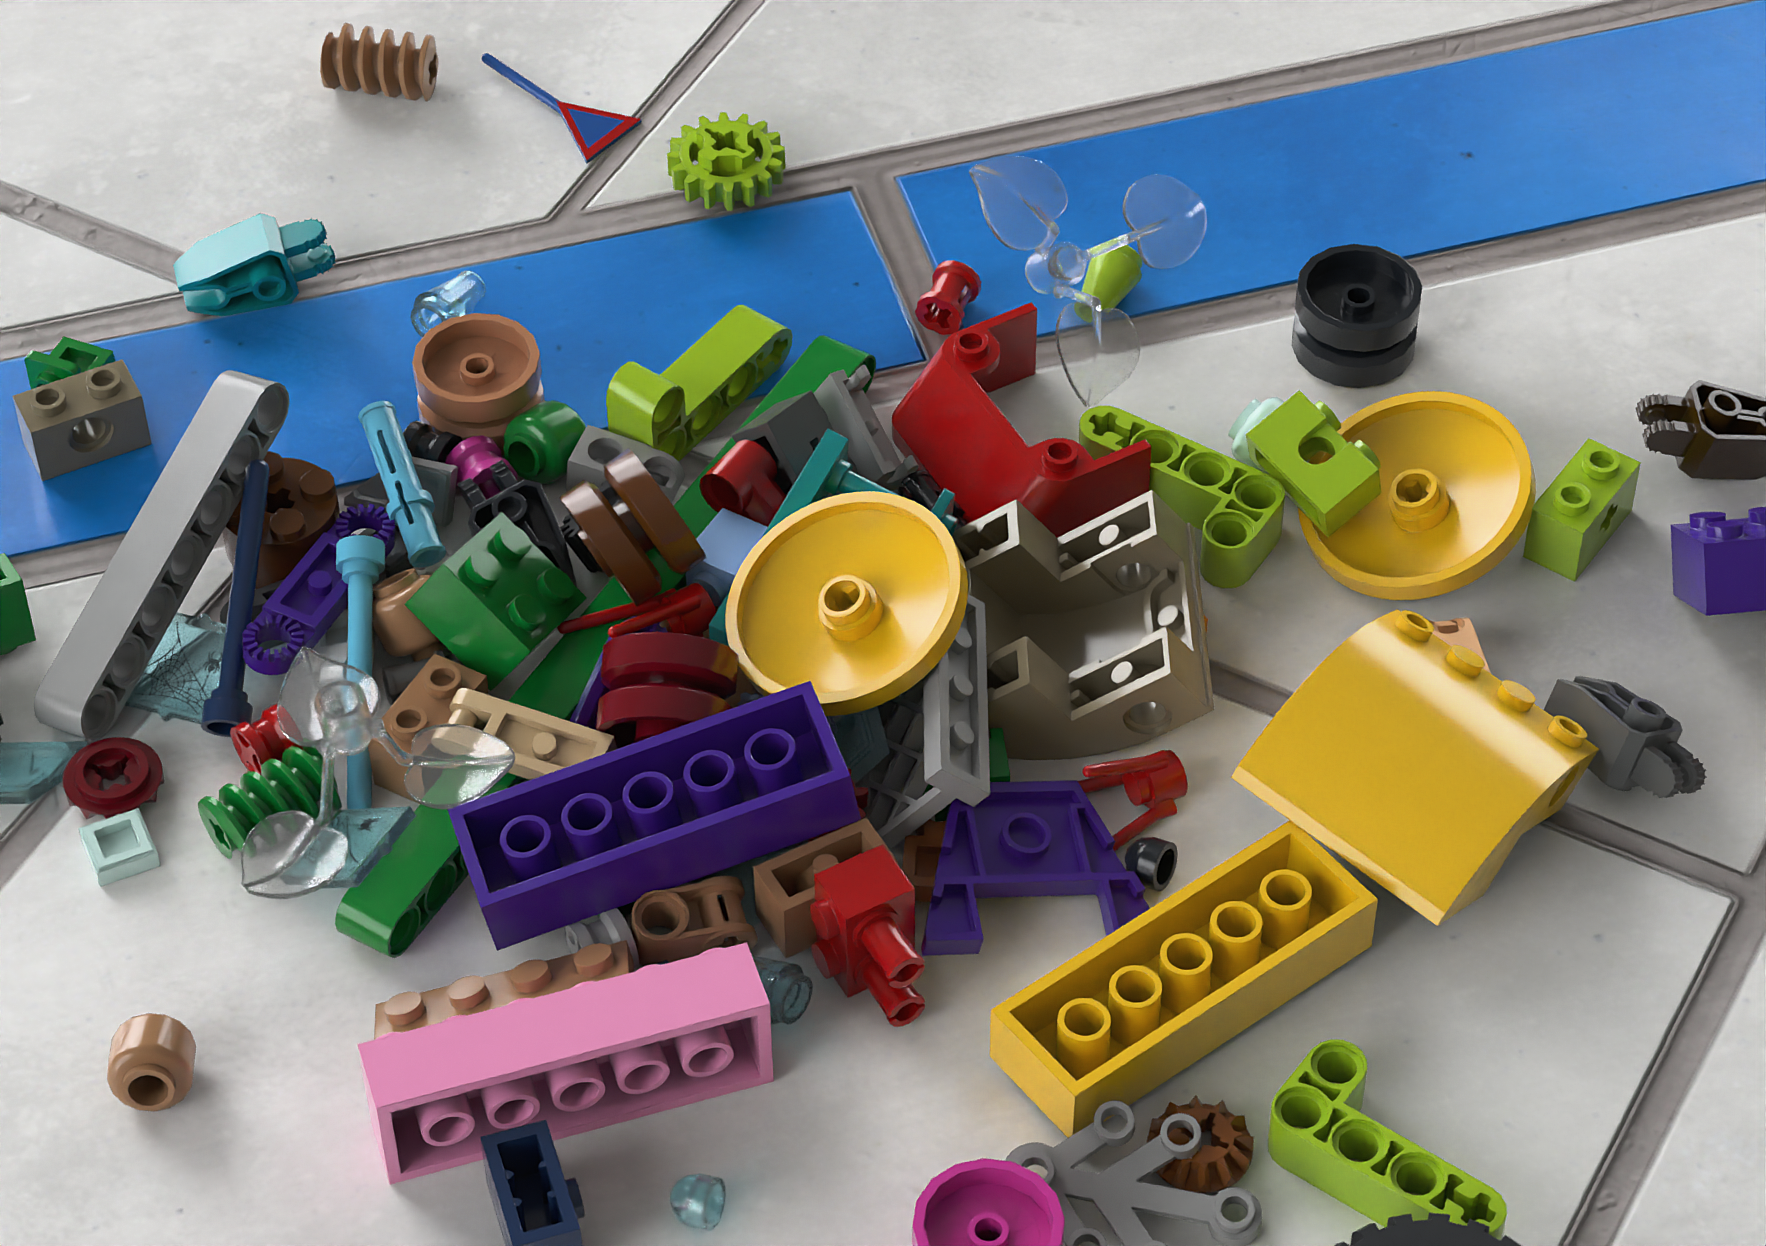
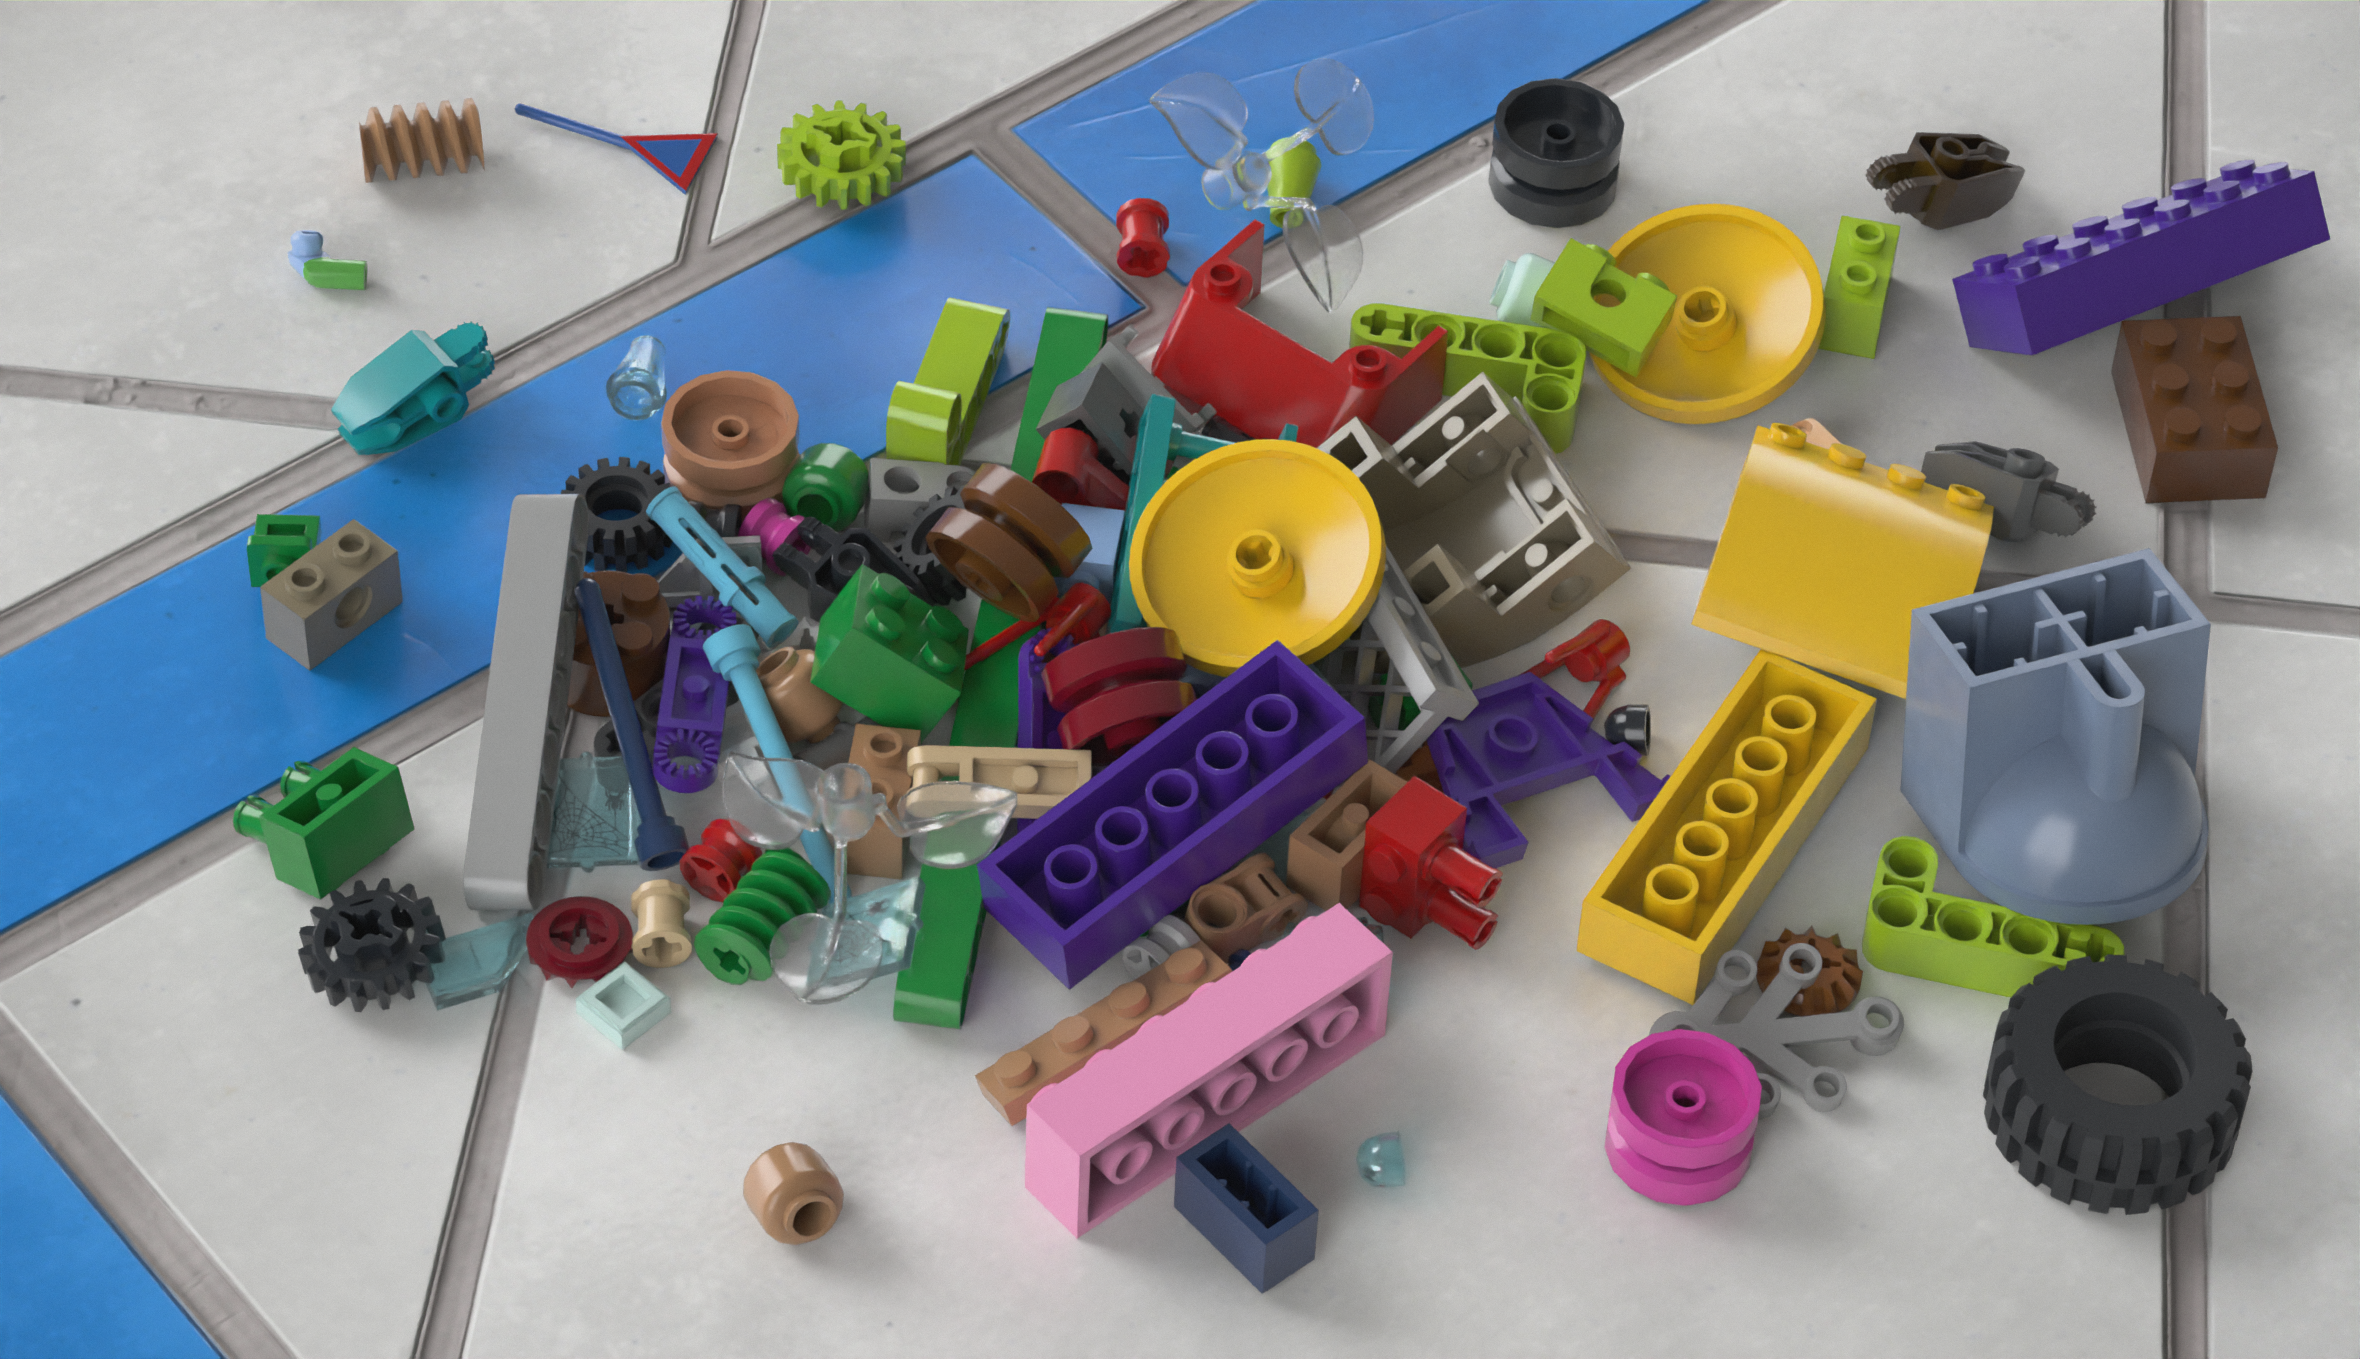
camera: 25 degrees left, 0 degrees up
none -> bright green arm [287,230,368,290]
none -> black tyre [561,457,673,573]
none -> tan bush [631,879,692,968]
none -> sand blue piece [1900,548,2211,925]

